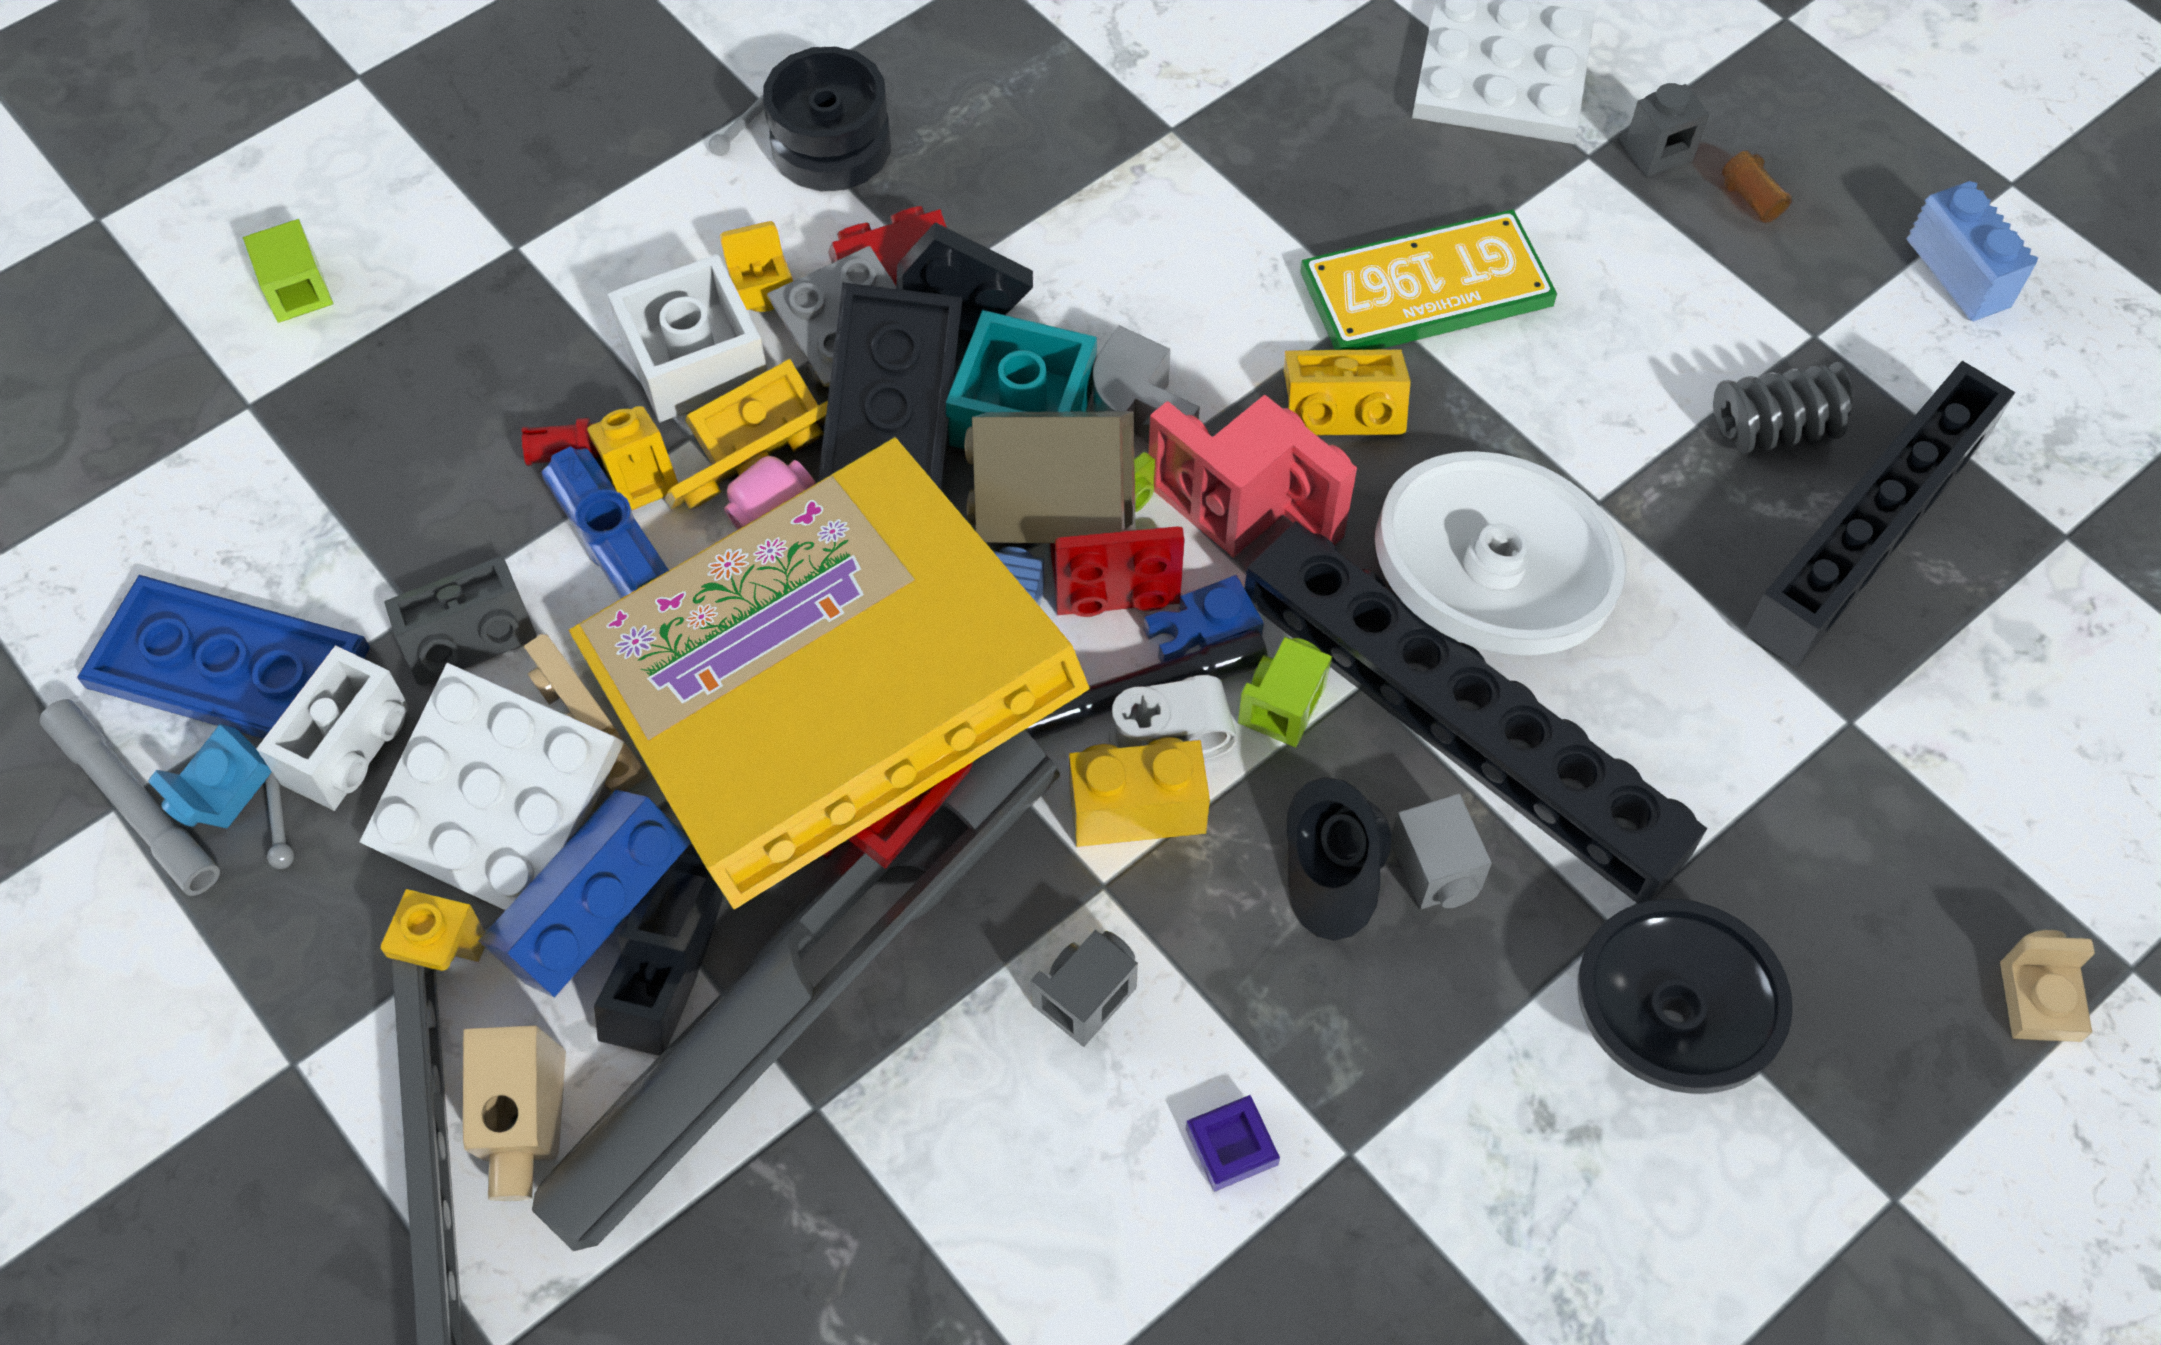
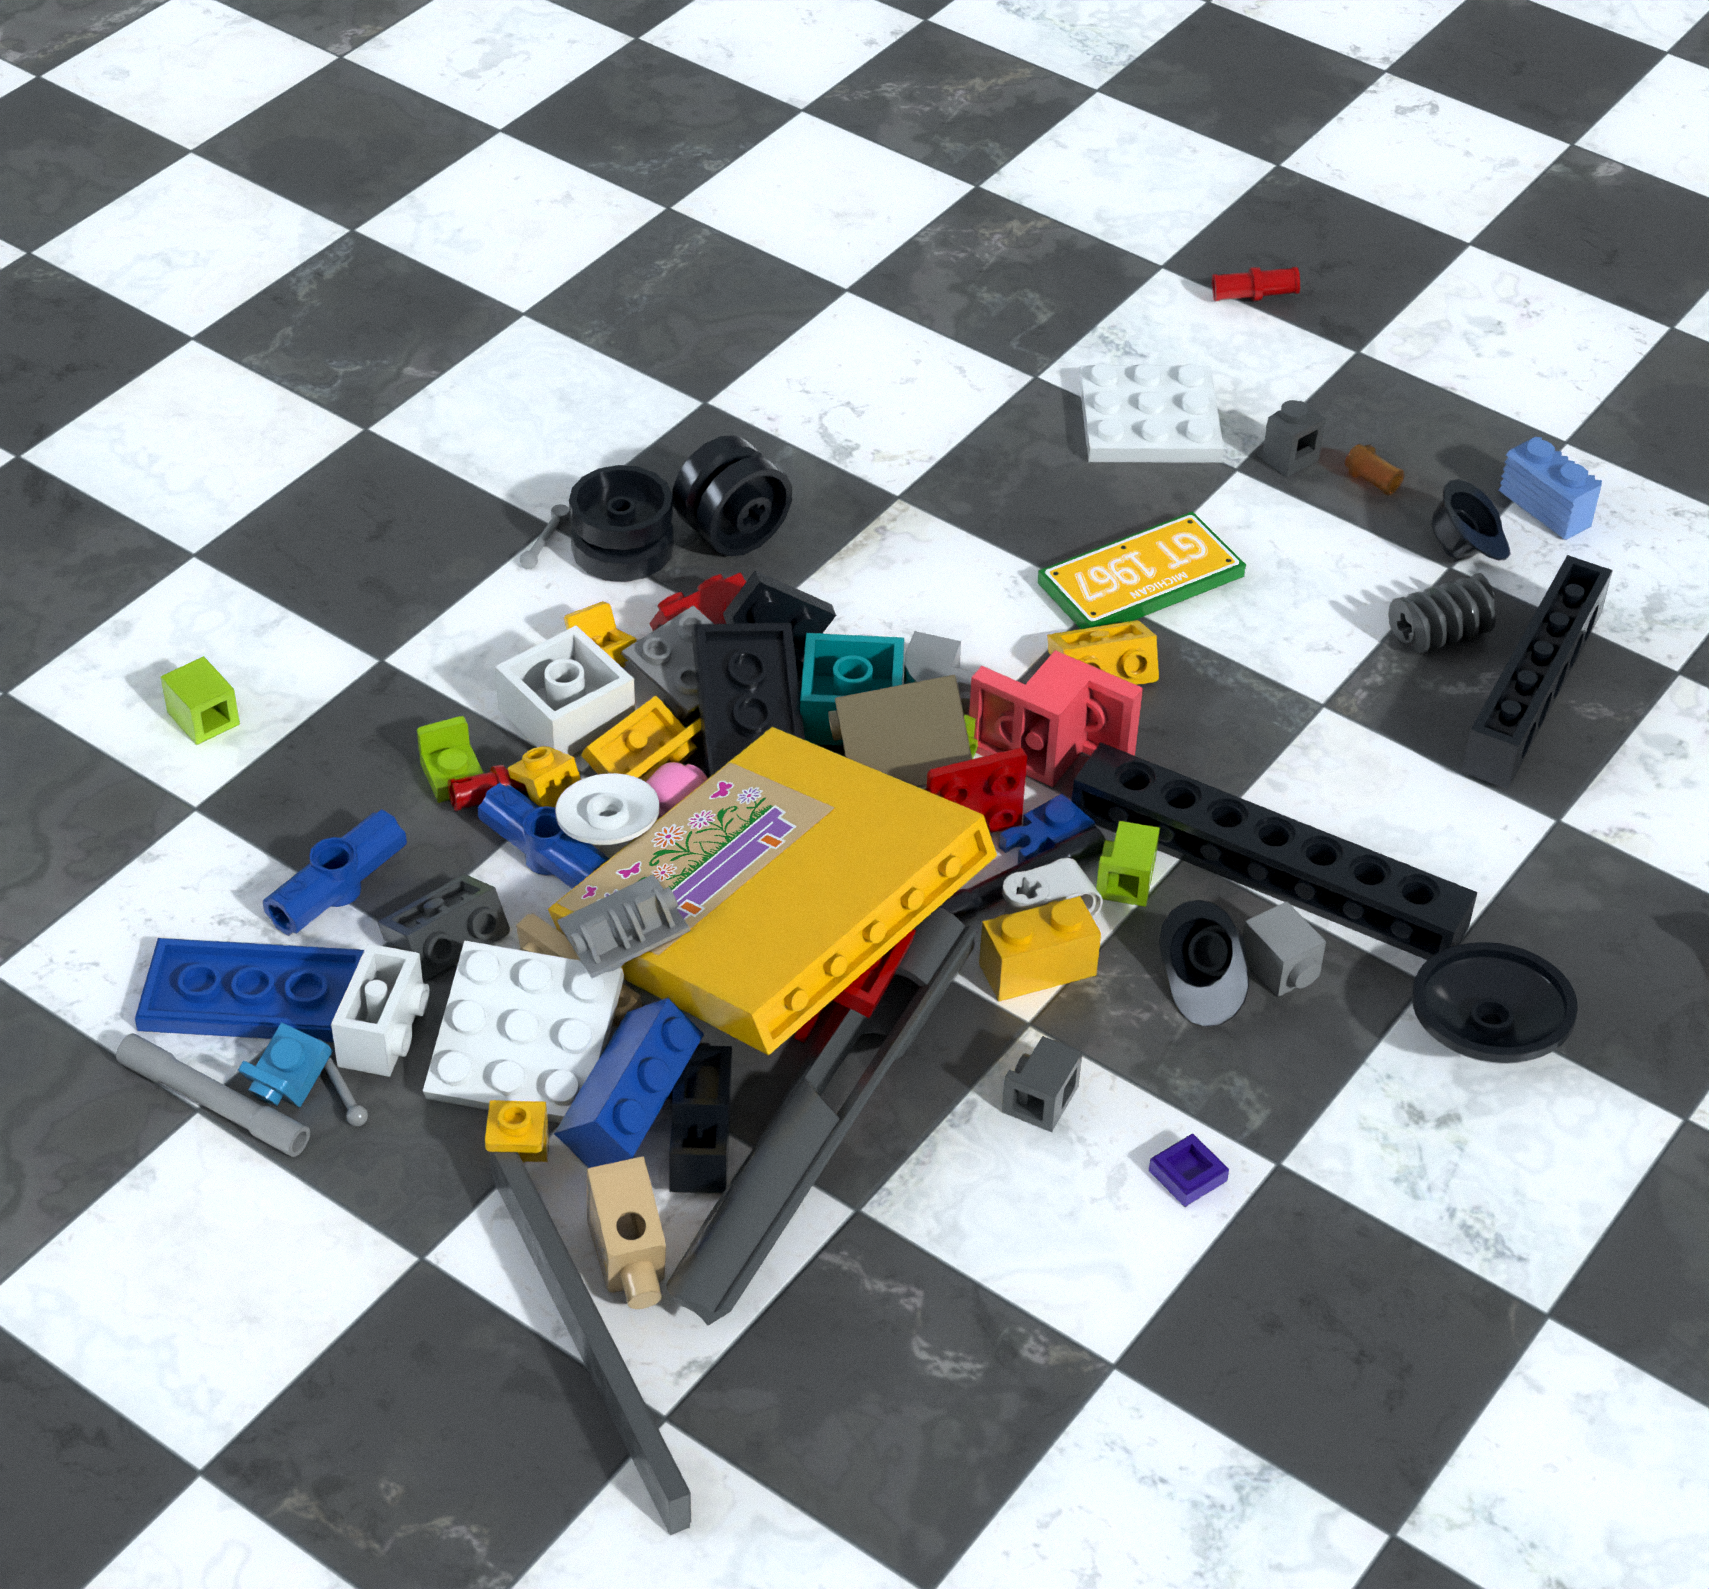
camera: 15 degrees left, 15 degrees down
white dish [1375,451,1626,656] -> none
none -> blue piece [263,809,407,936]
none -> lime bracket [417,716,483,803]
none -> white dish [555,773,660,845]
none -> light grey hinge [557,874,691,978]
none -> black wheel [672,435,792,556]
none -> black piece [1431,479,1511,561]

